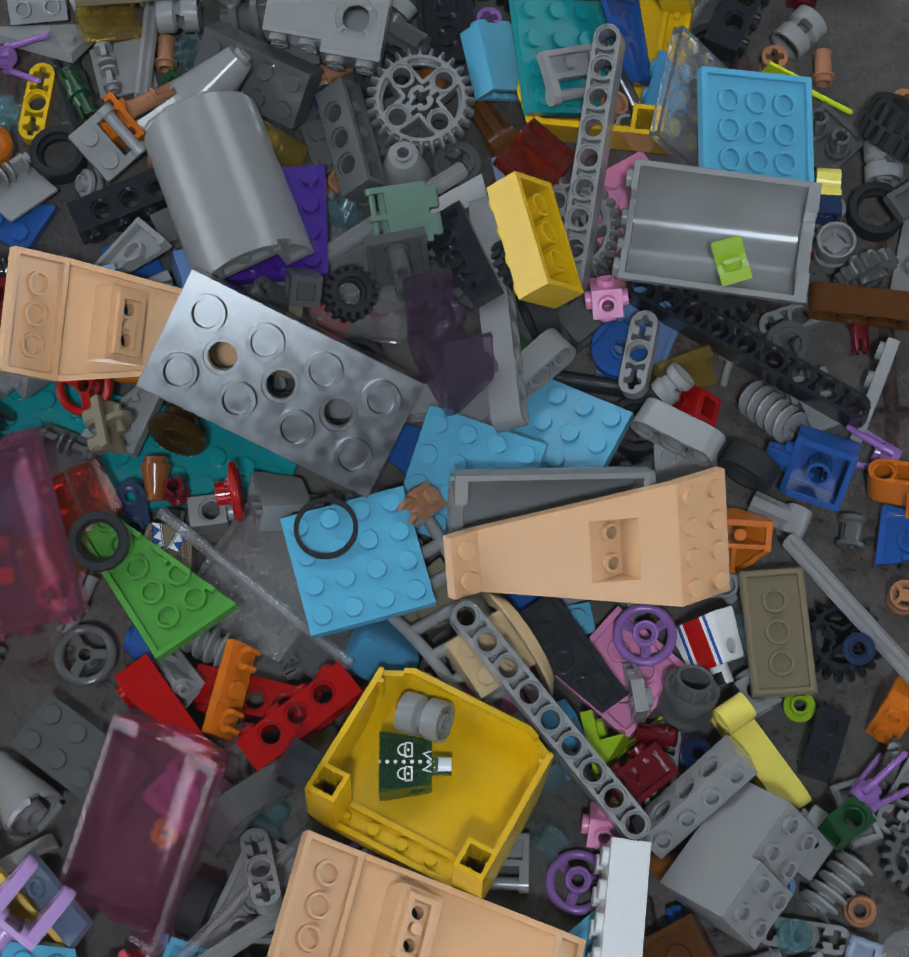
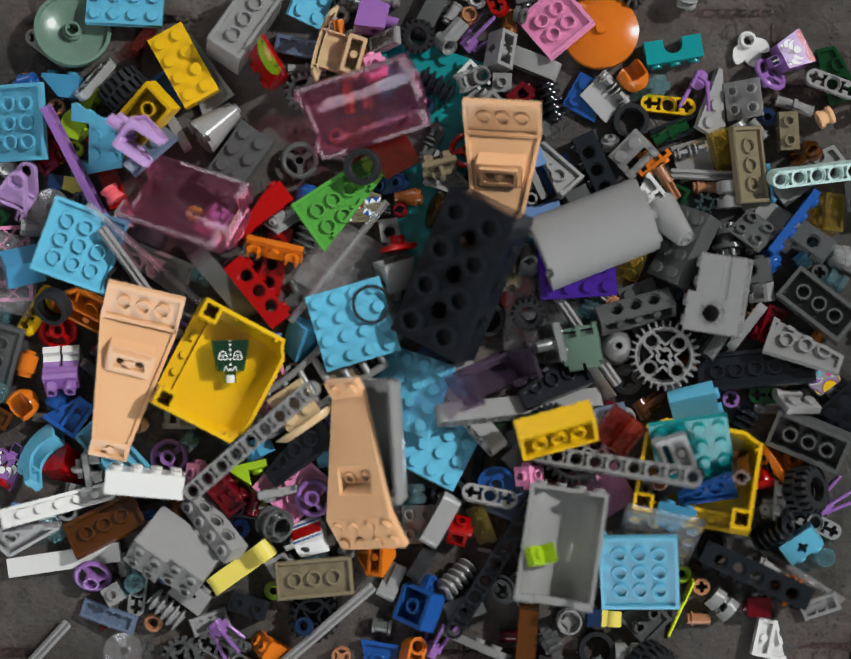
camera: 85 degrees right, 15 degrees up
light grey beam [240,828,284,916] -> none
black brick [272,737,324,792] -> none
dark grey brick [283,267,323,308] -> none
light grey wheel [394,691,455,744] -> none
nougat plate [397,481,447,524] -> none
light grey wheel [651,362,695,406] -> none
dark green brick [817,795,877,854] -> none

